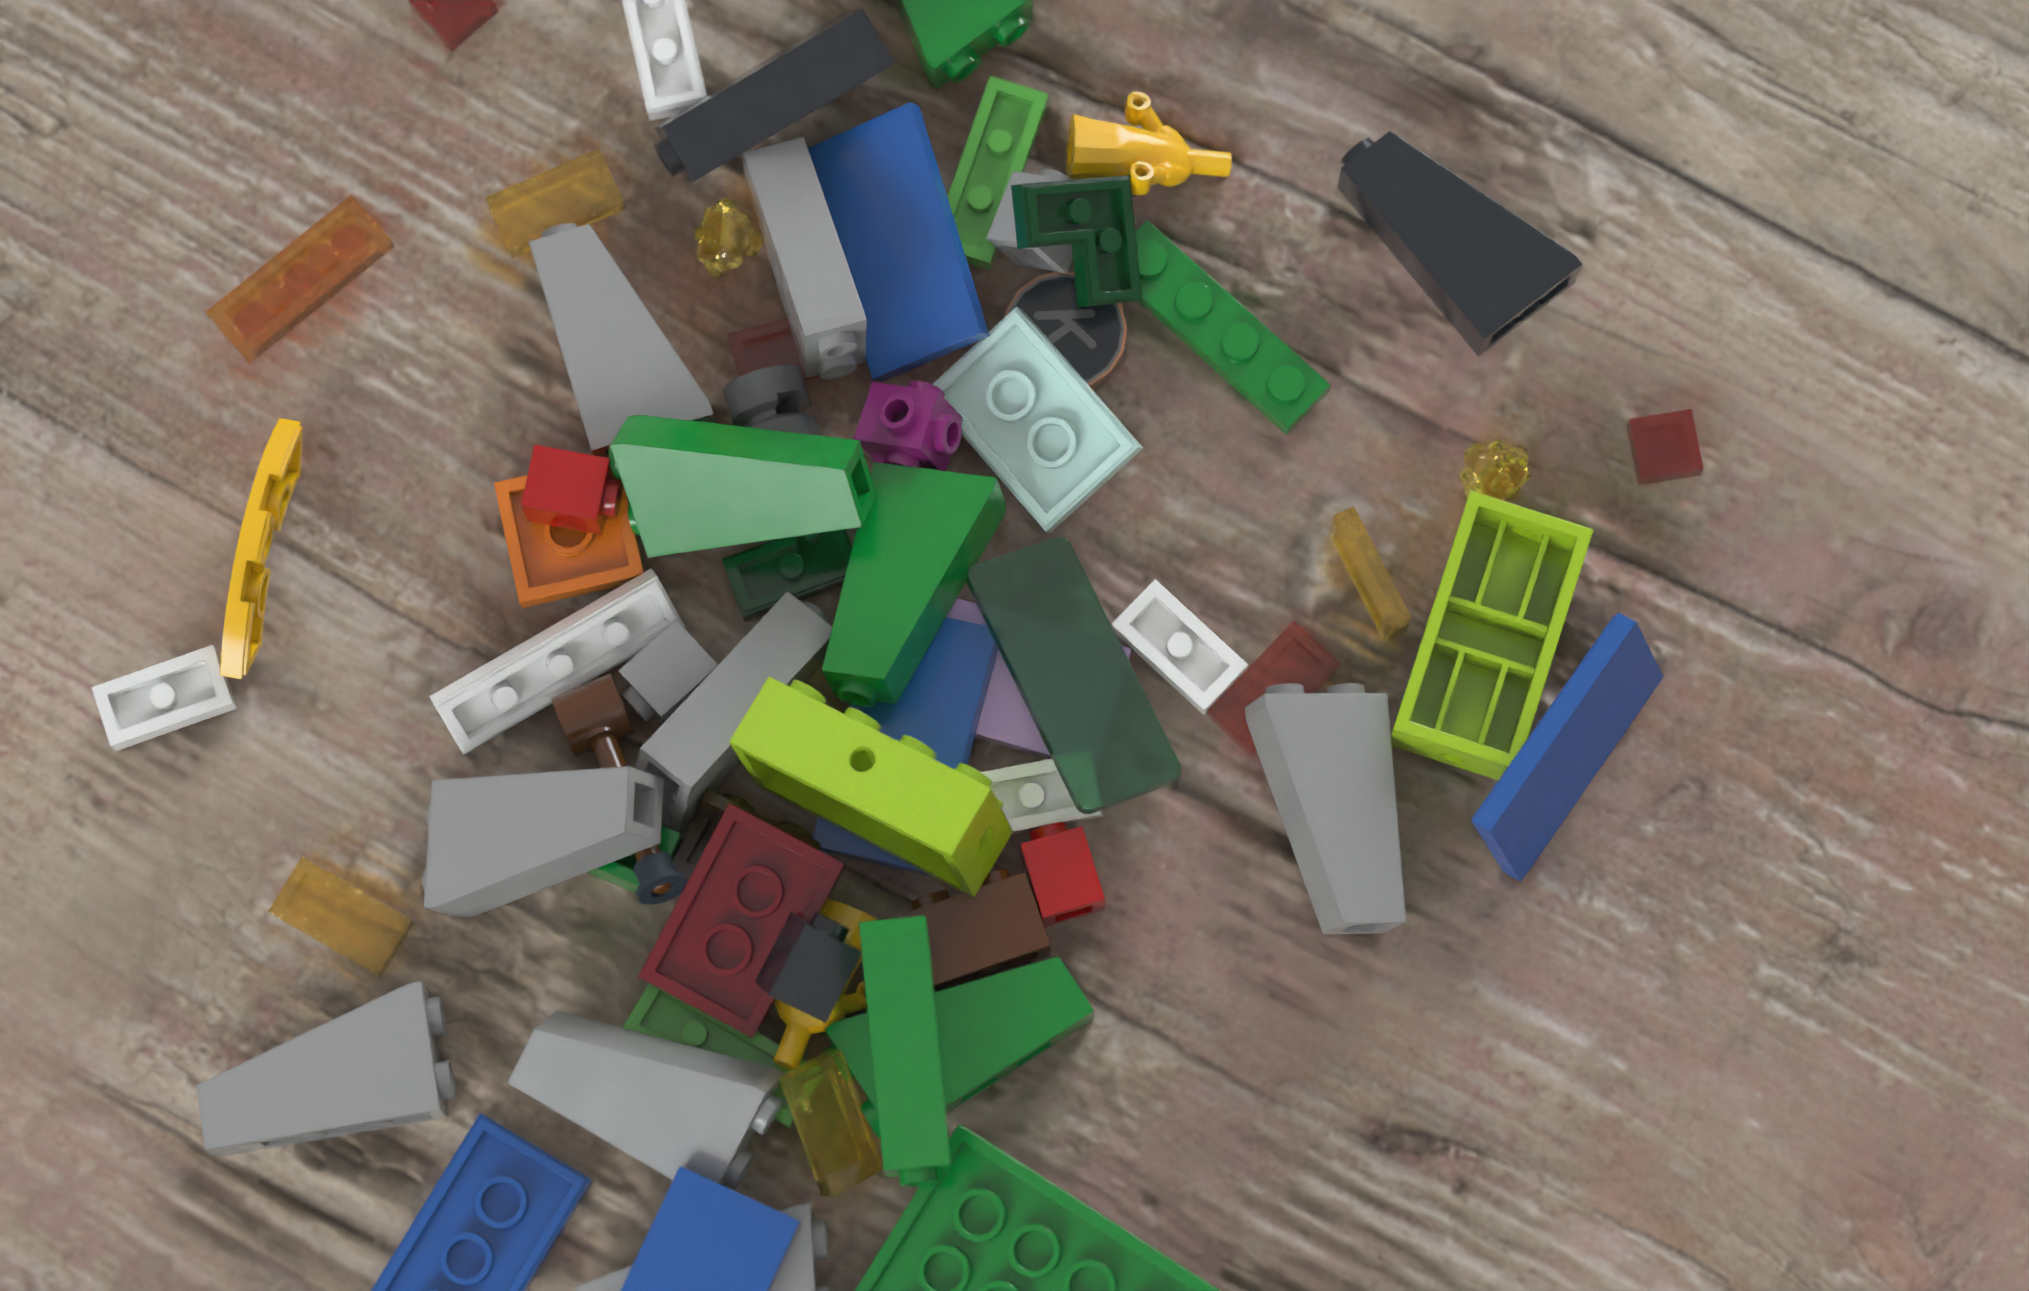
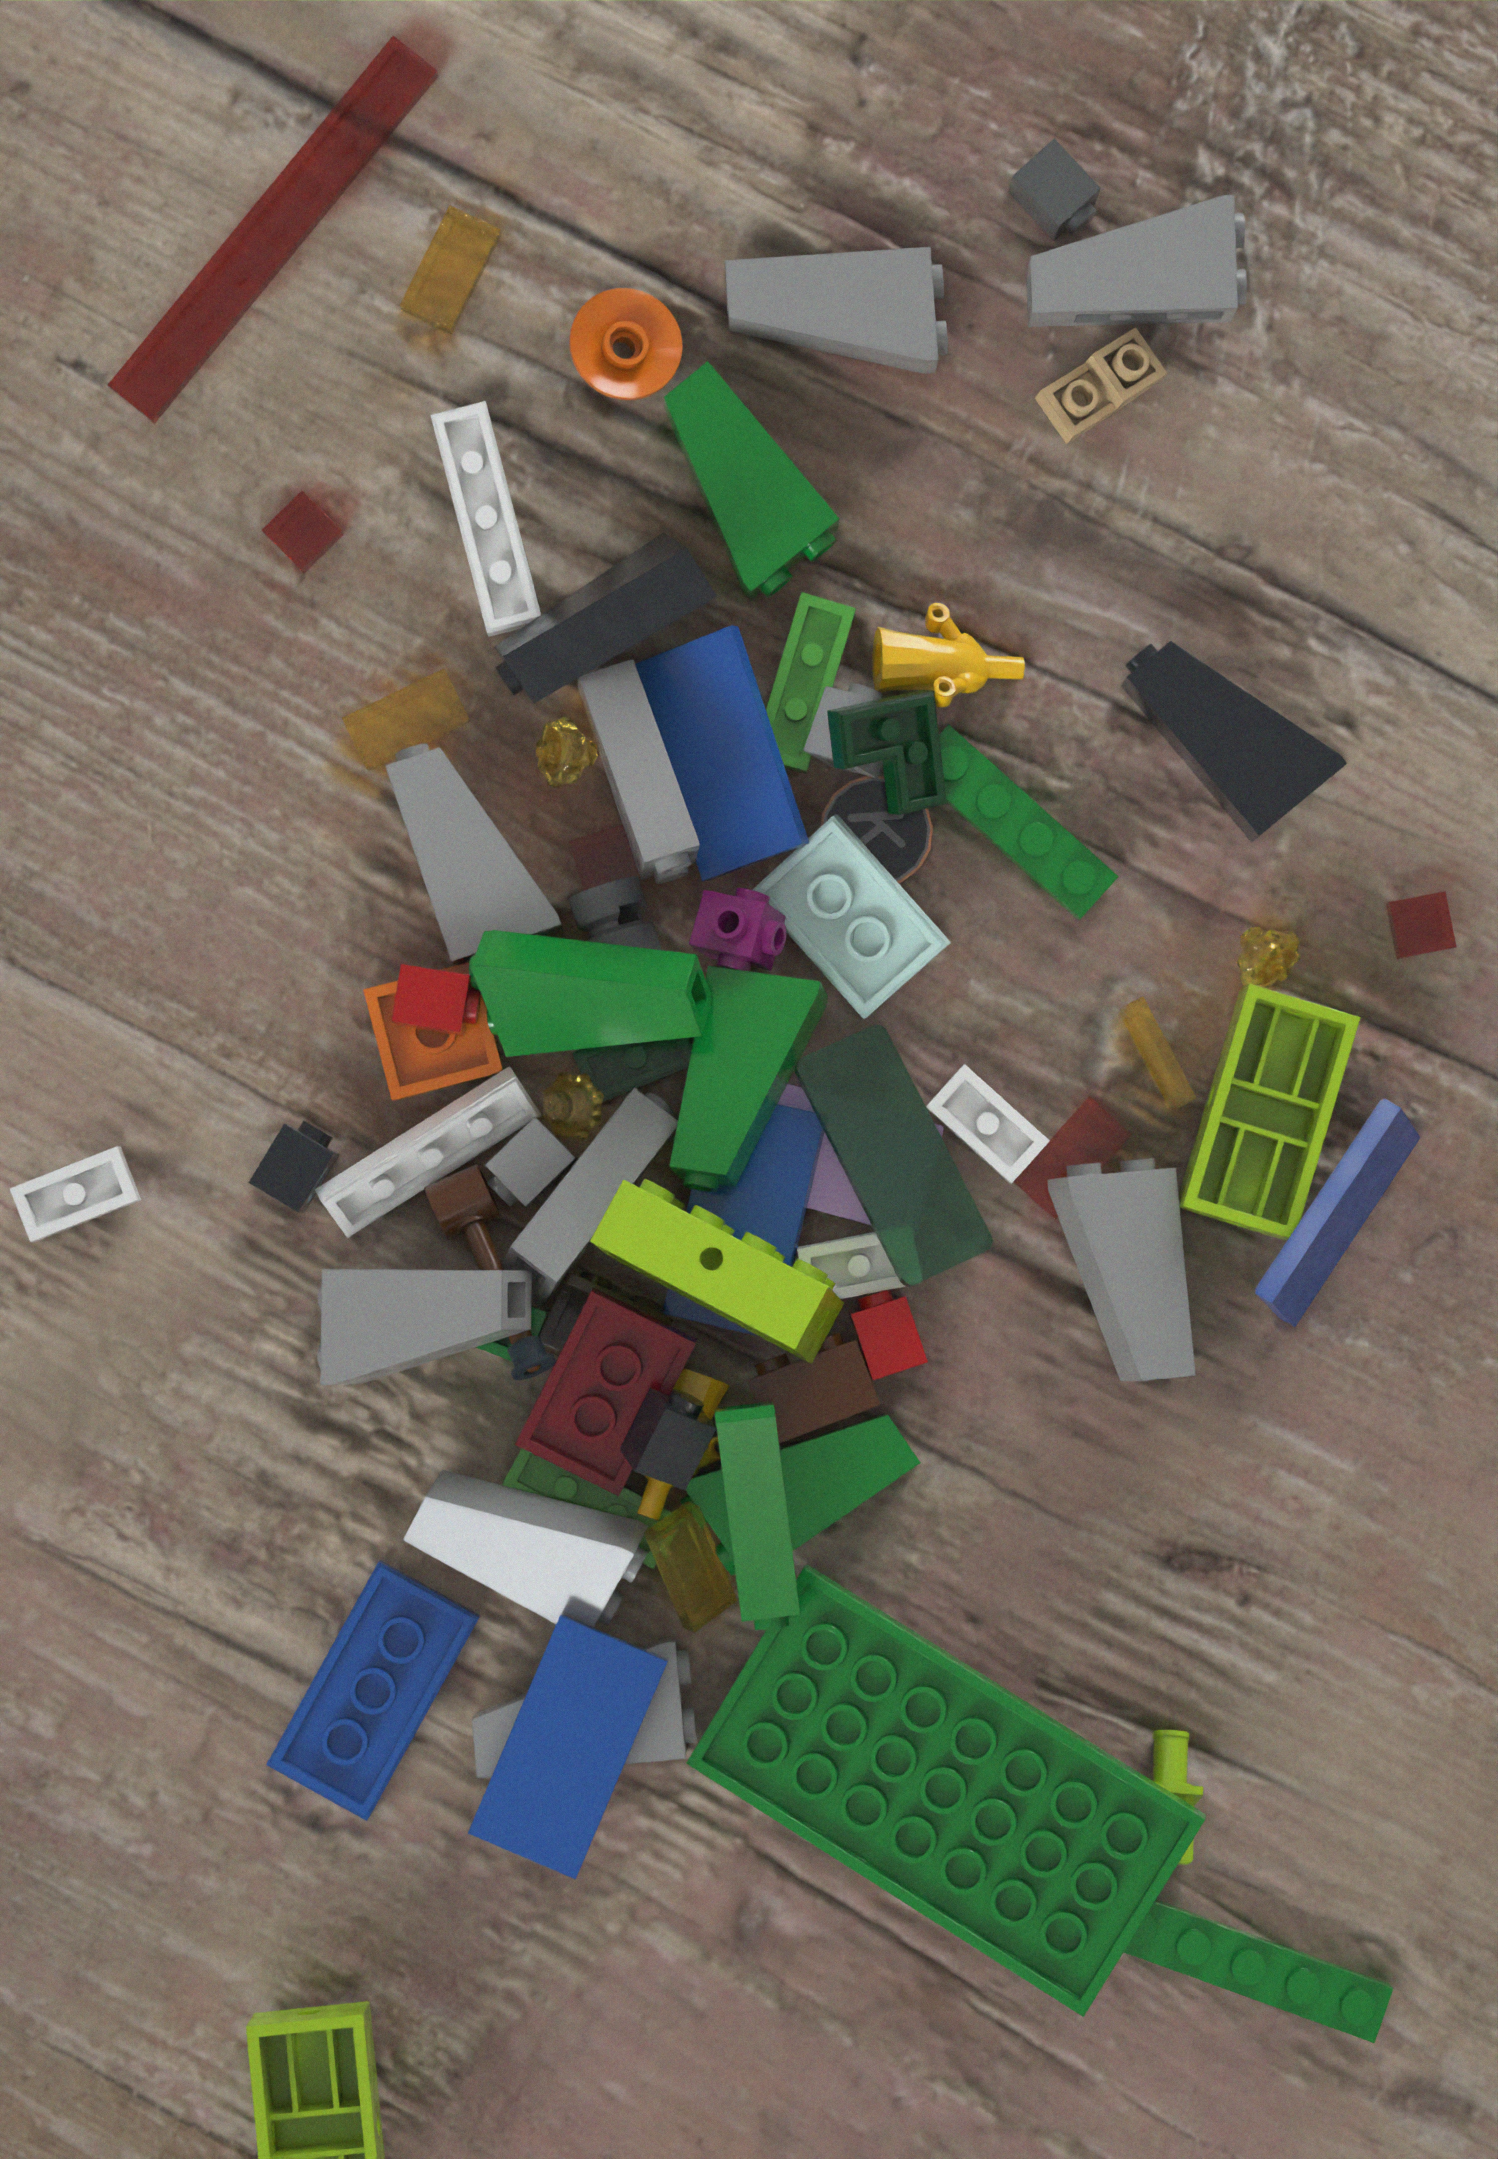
camera: 10 degrees left, 10 degrees up
light grey slope [196,981,456,1157] -> none
clear orange plate [206,194,394,364] -> none
yellow tile [220,418,303,679] -> none
clear yellow tile [268,857,414,978] -> none
none -> black brick [248,1120,340,1213]
none -> clear yellow piece [541,1071,604,1141]

